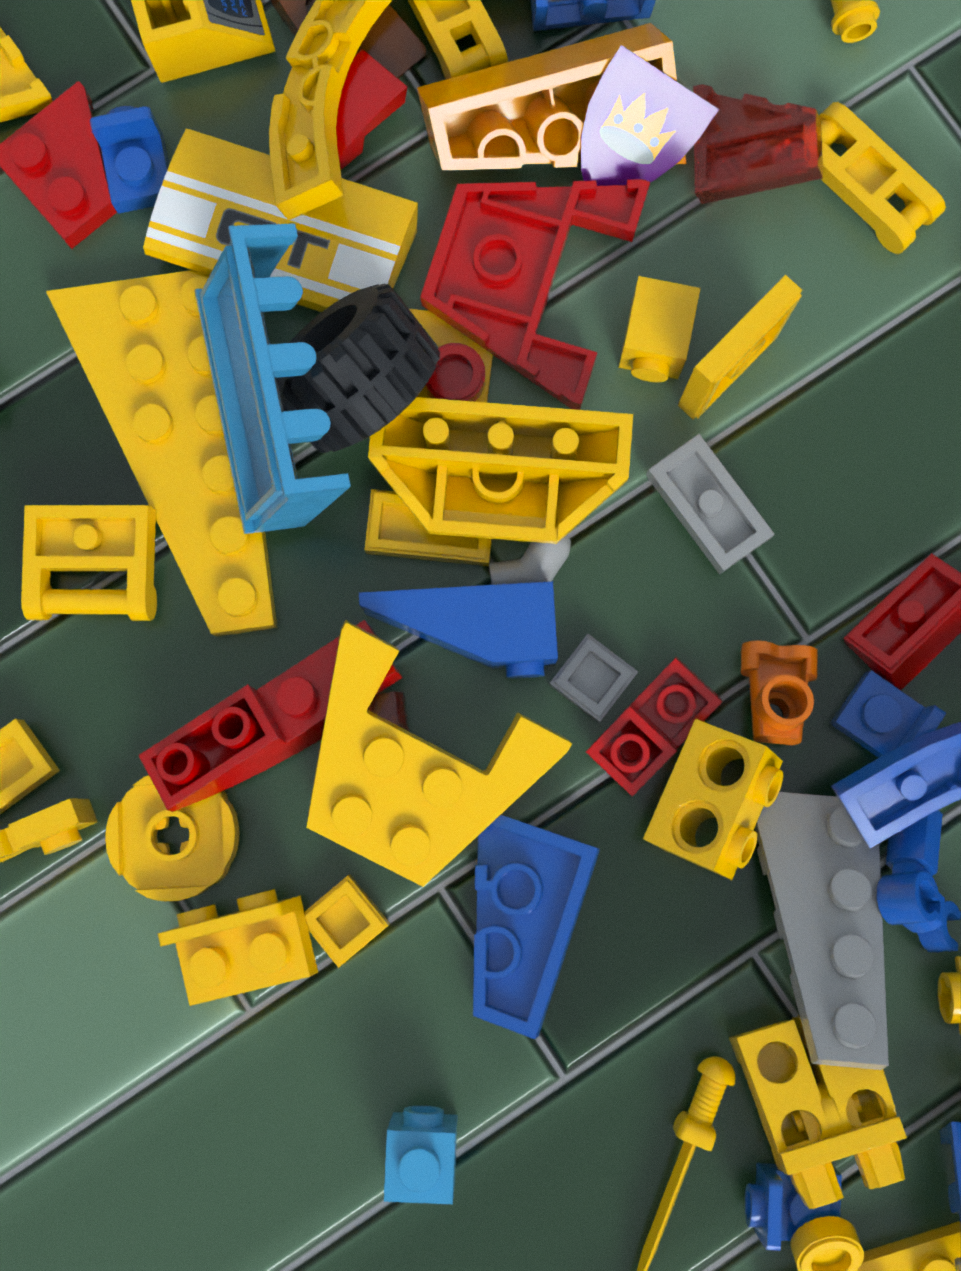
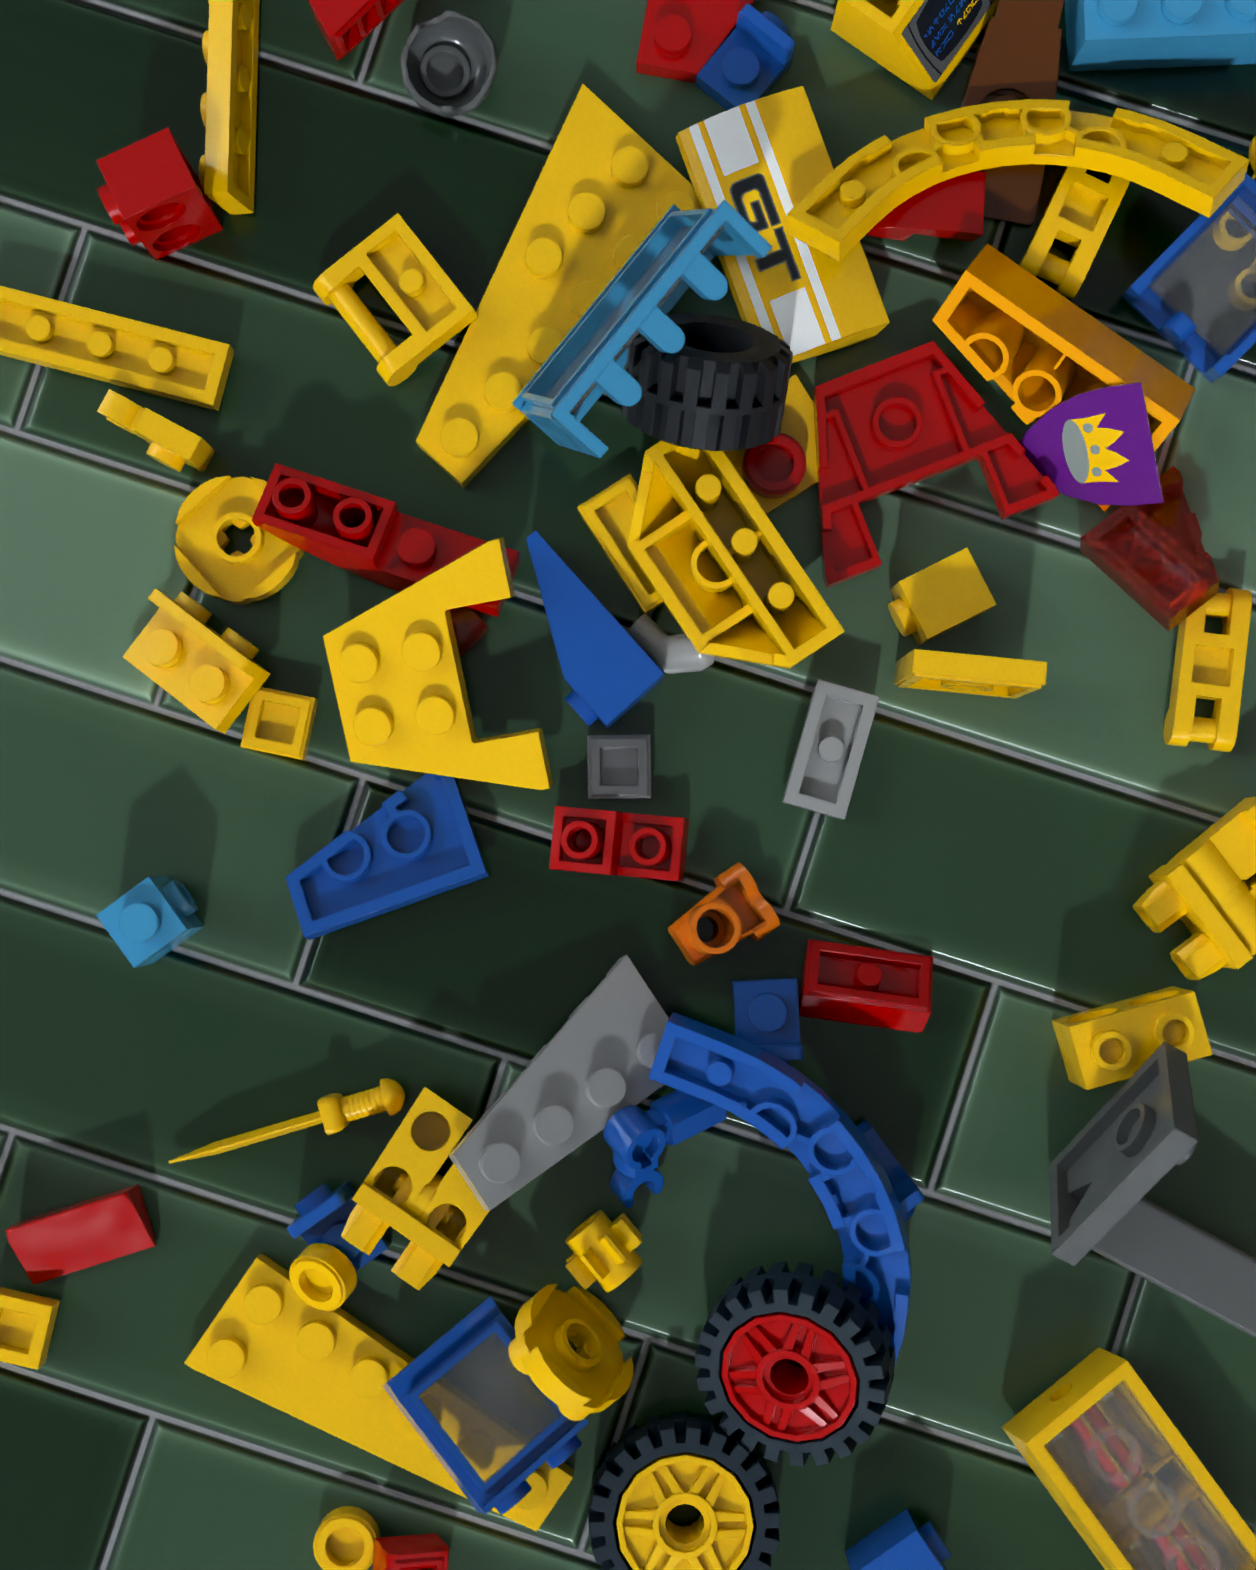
camera: 45 degrees right, 5 degrees up
yellow brick [643,719,783,880] -> none

